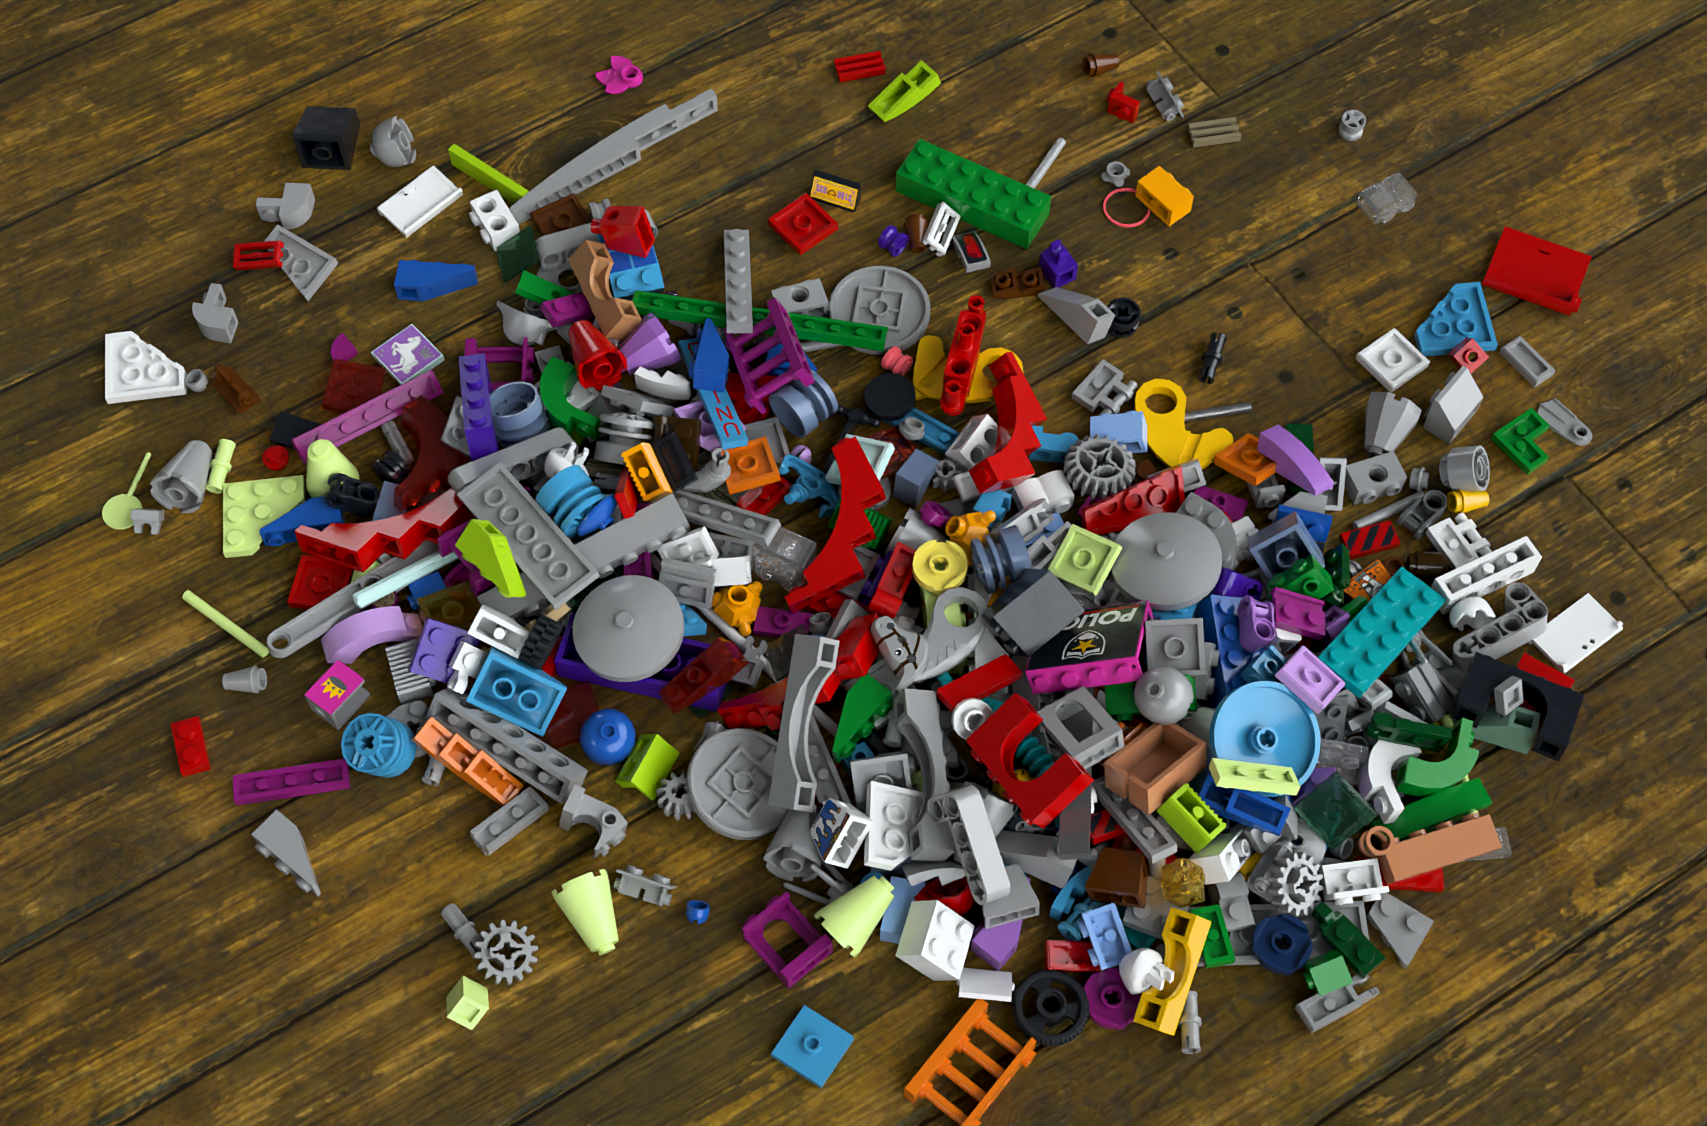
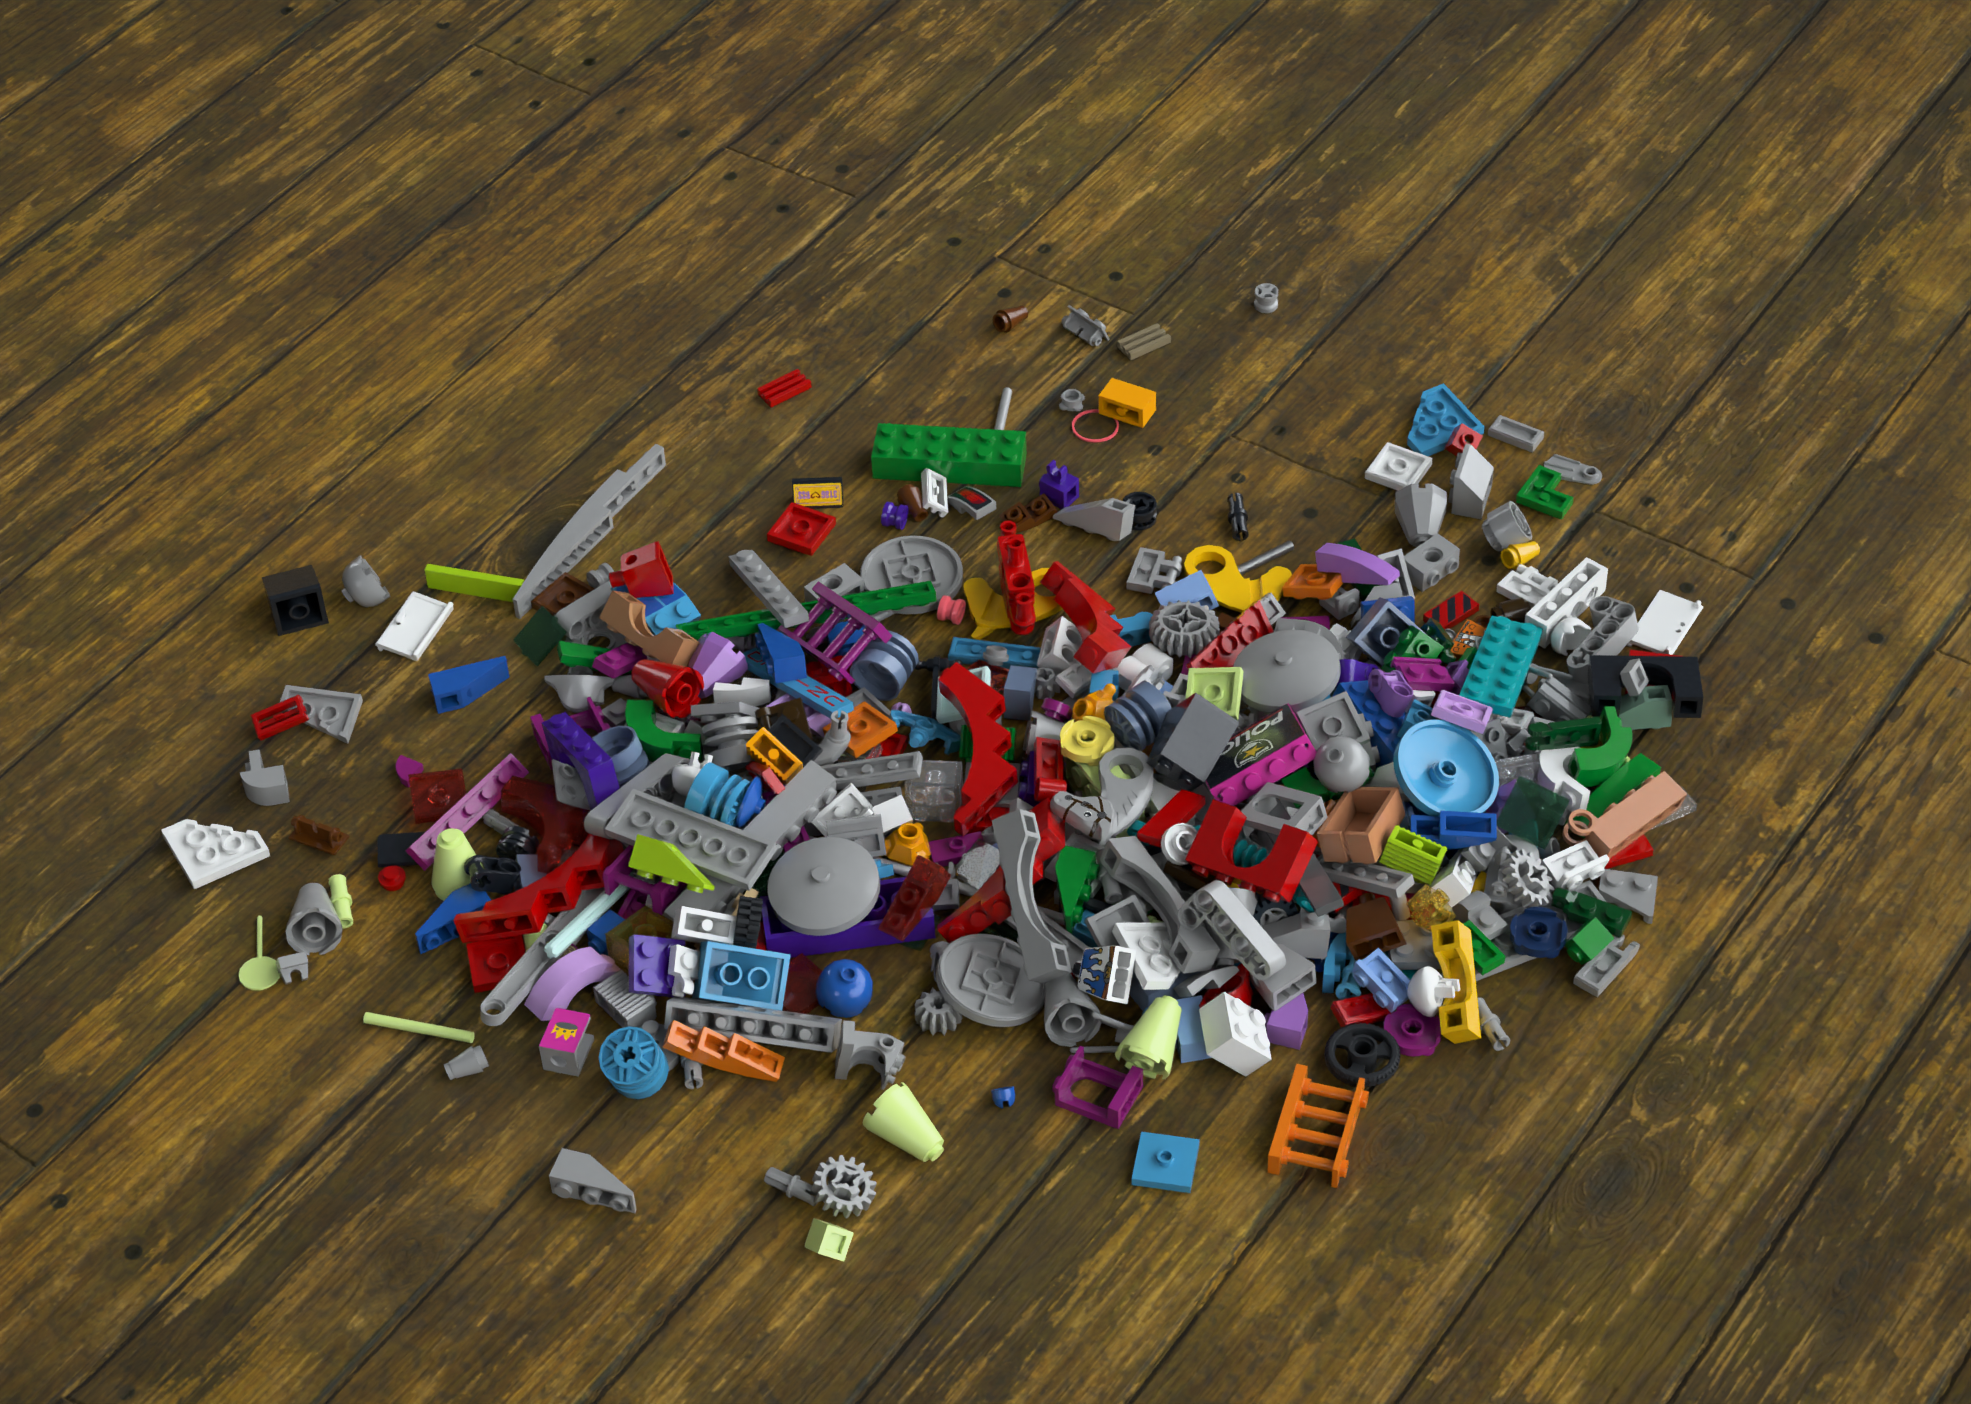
camera: 20 degrees left, 15 degrees down
red plate [171,716,211,777] -> none
light grey hinge [184,369,208,392] -> none
yellowish green plate [223,475,306,558] -> none
magenta plate [233,758,350,806] -> none
light grey brick [256,183,315,230] -> none
tile [371,324,444,385] -> none
white brick [469,190,522,251] -> none
light grey hinge [470,787,549,856] -> none
dark pink plate [596,56,643,94] -> none
light grey hinge [614,865,677,907] -> none
lime panel [615,734,680,800] -> none
black tile [864,373,916,422] -> none
lime slope [868,60,941,122] -> none
white piece [957,968,1015,1002] -> none
red bracket [1106,81,1140,123] -> none
yellowish green plate [1208,758,1301,795] -> none
light grey bar [1353,491,1424,529] -> none
clear brick [1357,172,1418,225] -> none
dark grey piece [1396,490,1447,540] -> none
light grey plate [1409,467,1429,492] -> none
red door [1482,226,1592,316] -> none

